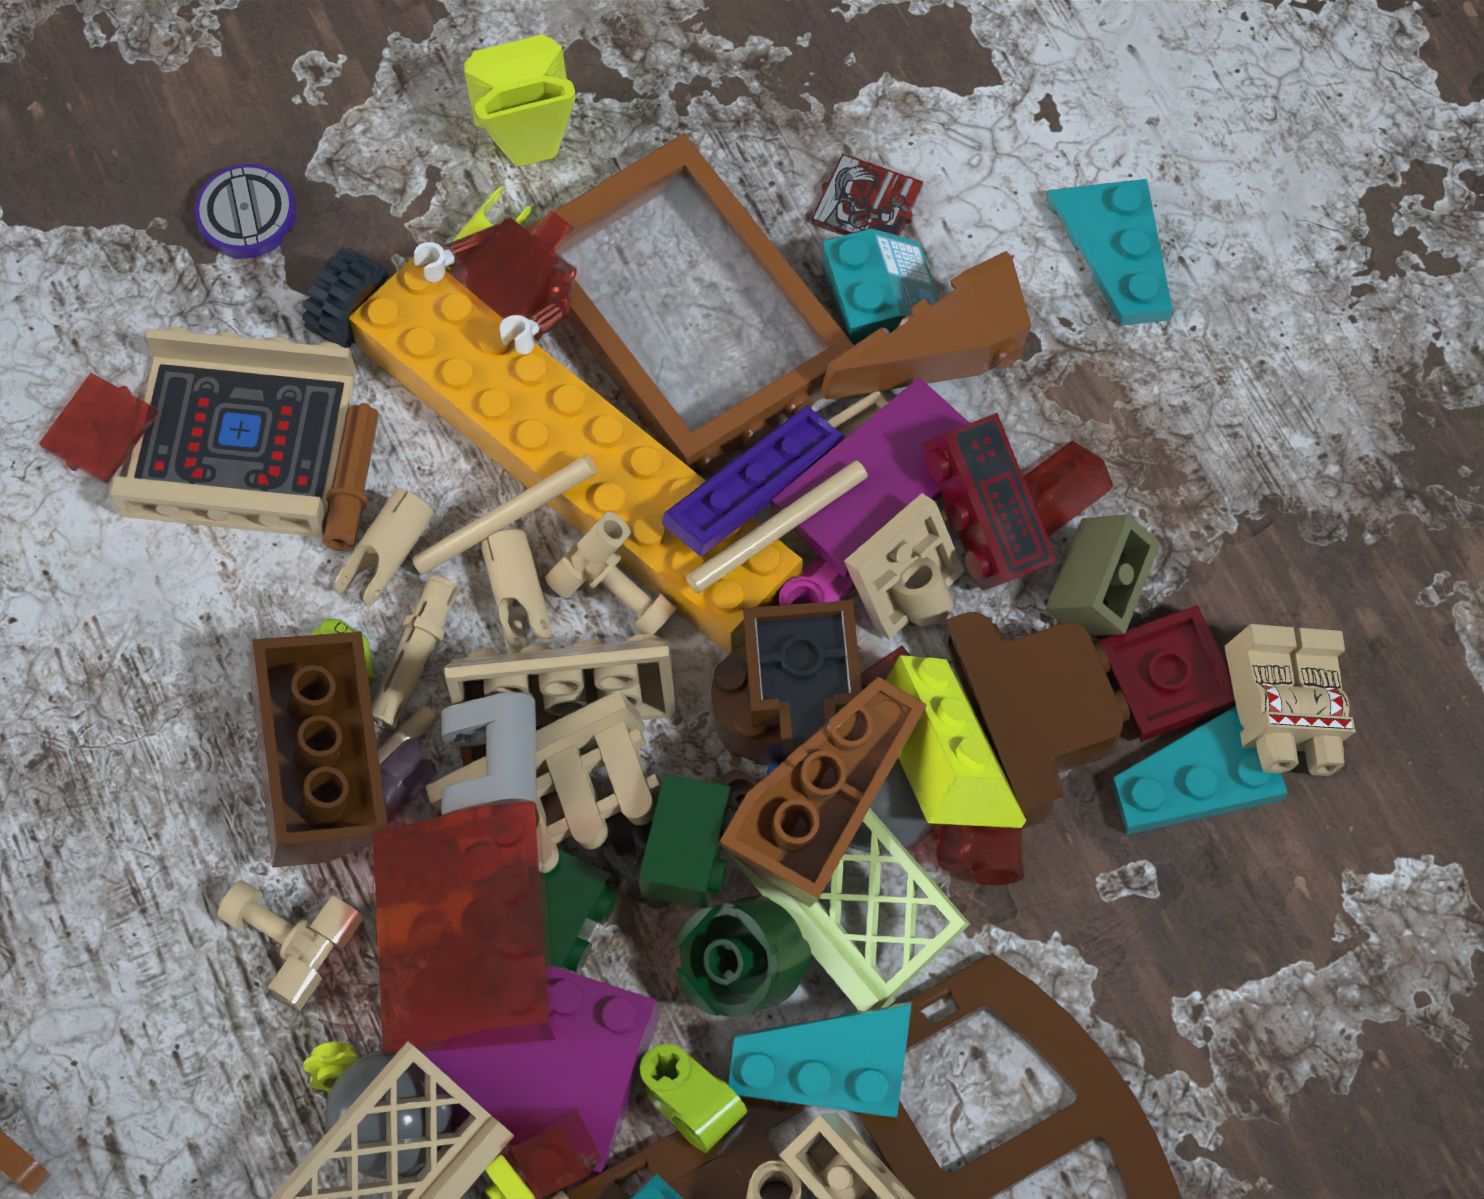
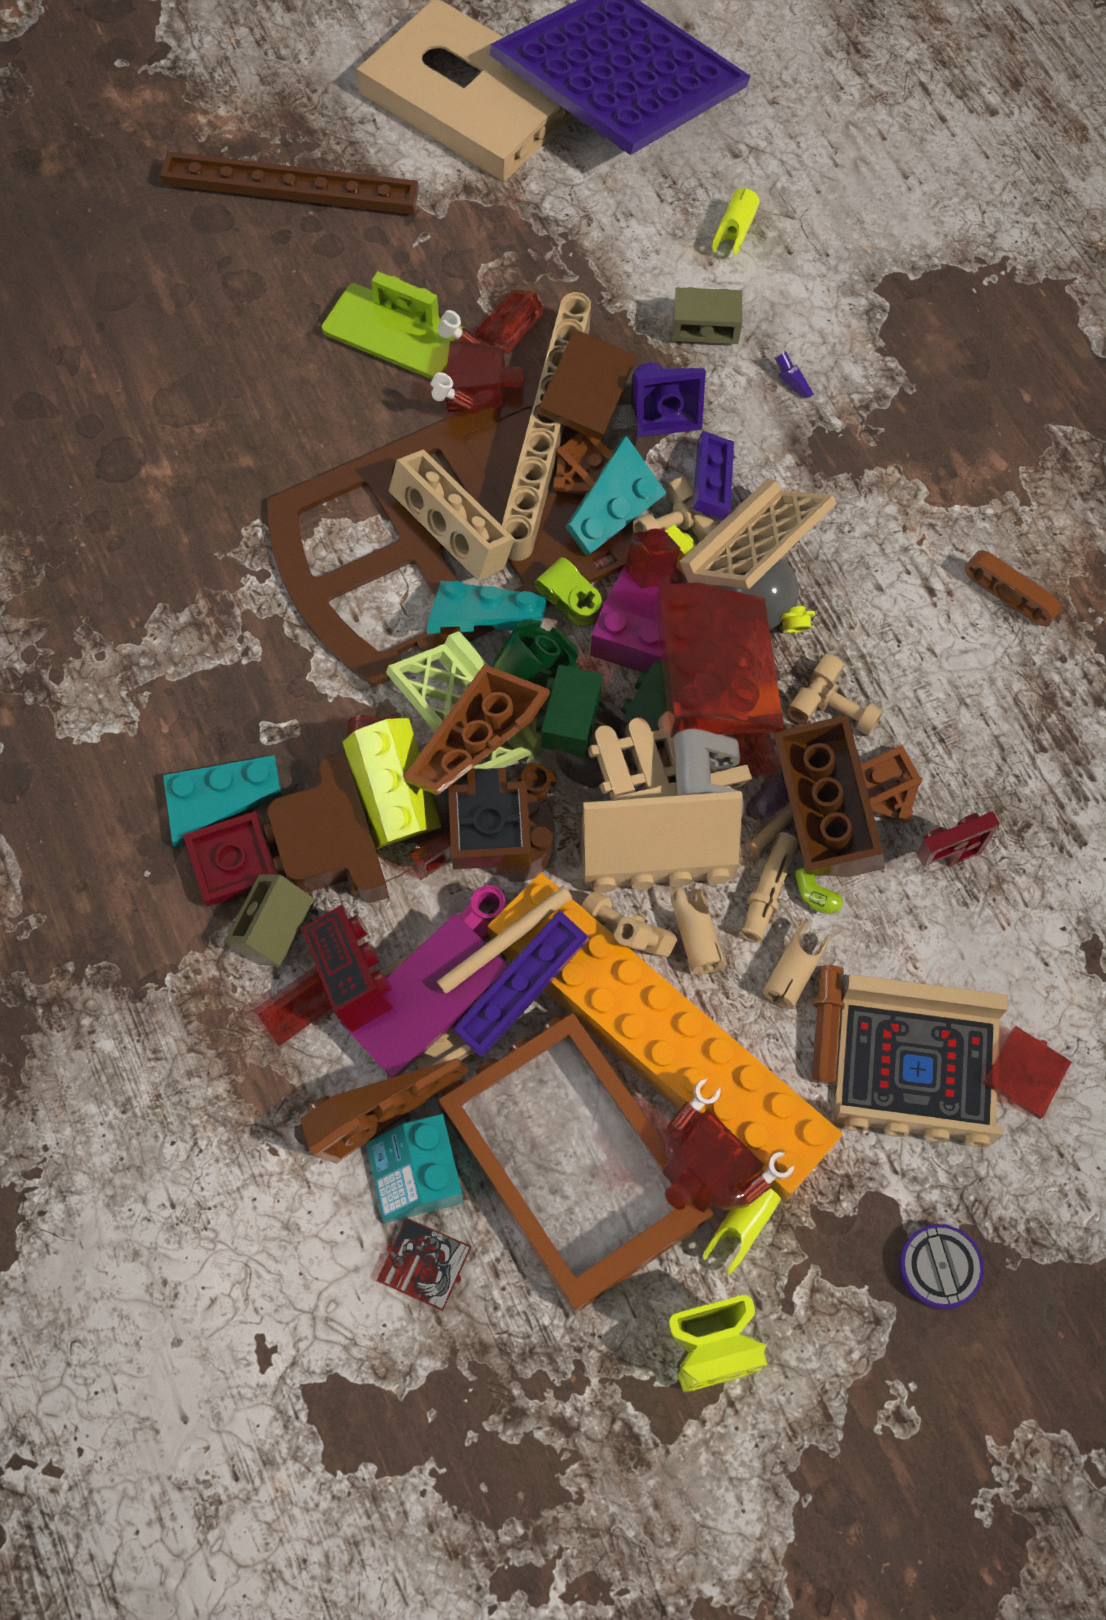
camera: 175 degrees right, 0 degrees up
black wheel [302,248,389,348] -> none
tan bar [412,455,598,575] -> none
tan plate [844,493,965,639] -> none
teal wing [1046,179,1173,326] -> none
tan hips [1225,624,1356,776] -> none
none -> dark orange slope [861,745,923,823]
none -> dark red plate [916,811,1000,867]

